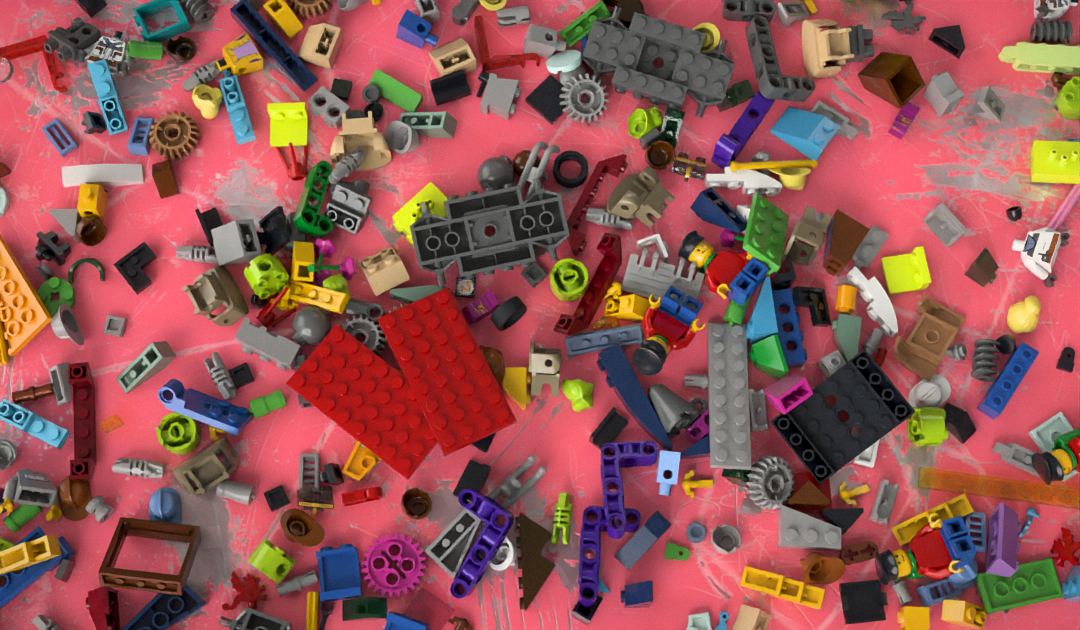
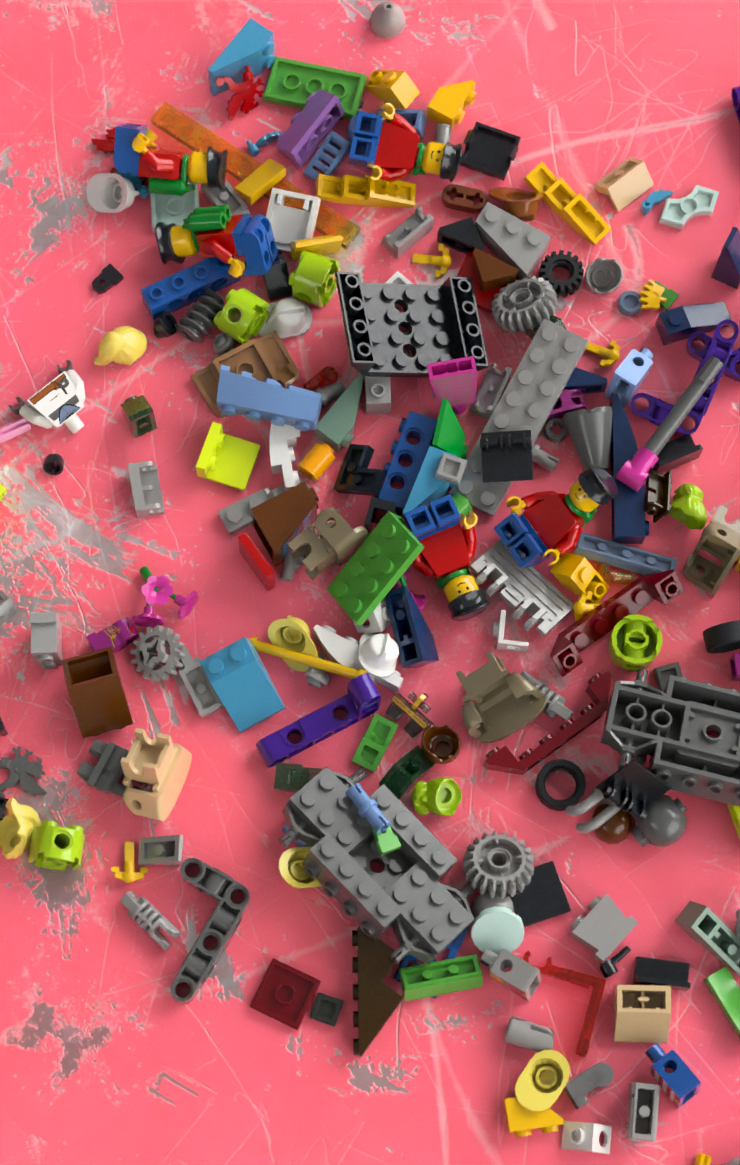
camera: 155 degrees left, 0 degrees up
dark grey tile [640,128,660,150] -> none
dark grey beam [745,15,815,102] -> none
none -> light grey gear [130,625,186,682]
none -> dark pink plant [132,566,198,628]
none -> piece [155,205,278,278]
none -> lime brick [213,288,270,344]
none -> medium blue wedge [216,364,322,431]
none -> yellow slope [235,158,286,205]
none -> red tile [237,532,276,591]
none -> white container [266,188,321,252]
none -> yellow slope [290,234,343,260]
none -> medium blue pin [346,783,391,834]
none -> bright green slope [352,713,399,772]
none -> white piece [358,633,399,677]
none -> piece [372,827,401,855]
none -> light grey tile [435,452,467,486]
none -> black hinge [480,430,533,483]
none -> black tyre [538,250,584,298]
none -> black hinge [596,760,672,820]
none -> dark grey piece [616,356,724,492]
none -> yellow piece [639,279,667,311]
none -> dark brown hinge [644,469,672,523]

